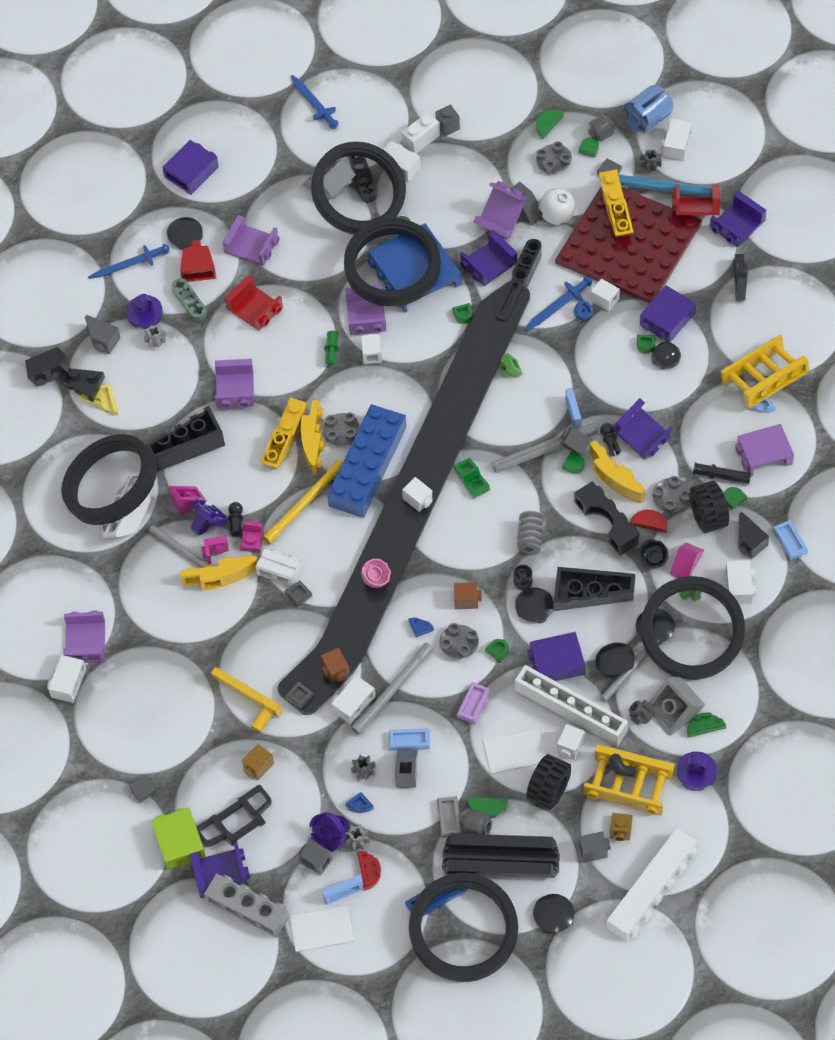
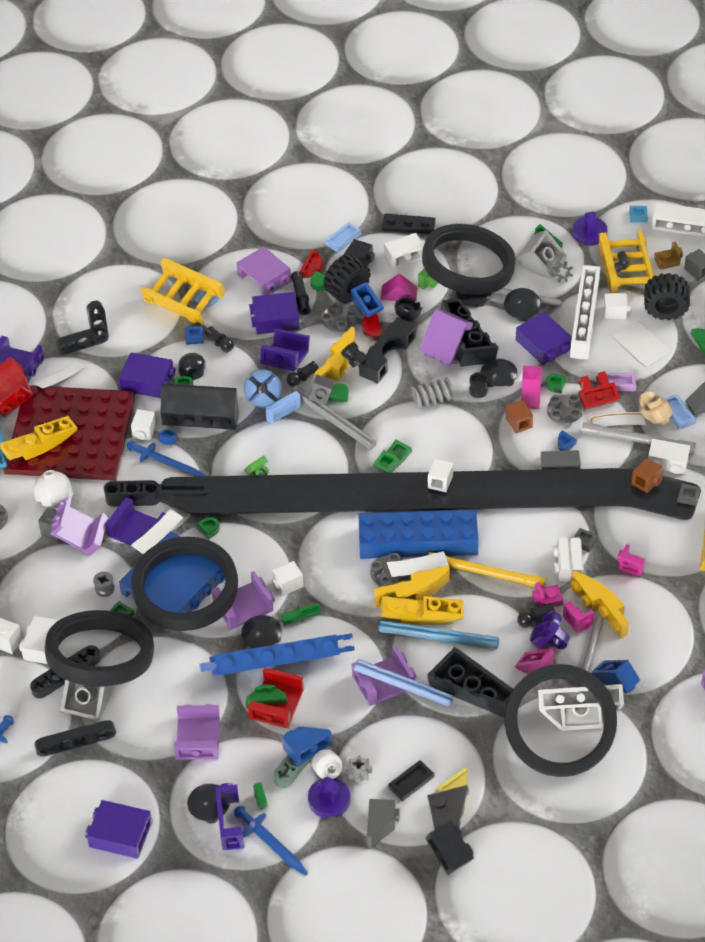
camera: 115 degrees left, 10 degrees down
red torso [180,240,217,282] -> none
bright pink hair [361,559,391,588] -> none
none -> white sticker [33,361,86,388]
none -> black beam [34,720,116,757]
none -> flat silver wheel [93,572,115,597]
none -> white sticker [131,509,184,554]
none -> black slope [160,383,239,430]
none -> blue tile [185,326,204,345]
none -> blue hinge [199,633,355,676]
none -> black pin [205,326,234,352]
none -> dark purple panel [215,783,244,851]
none -> black dish [241,615,282,648]
none -> medium blue cylinder [244,369,283,408]
none -> green tile [246,685,287,708]
none -> dark purple brick [249,291,300,335]
none -> green tile [253,782,268,809]
none -> blue slope [282,726,332,766]
none -> red tile [299,250,323,278]
none -> white head [312,749,342,779]
none -> black wheel [341,342,366,368]
none -> blue slope [351,282,384,317]
none -> axle [354,659,453,706]
none -> dark azure axle [379,620,499,649]
none -> black plate [382,213,436,234]
none -> white sticker [387,551,448,577]
none -> black tile [388,760,434,802]
none -> medium lavender panel [419,309,473,366]
none -> dark pink slope [521,366,542,409]
none -> dark grey tile [541,450,581,470]
none -> red plate [578,371,620,410]
none -> white sticker [588,412,646,427]
none -> blue slope [591,660,640,693]
none -> dark pink bracket [617,544,645,577]
none -> dark azure tile [629,206,648,222]
none -> tan head [639,392,673,425]

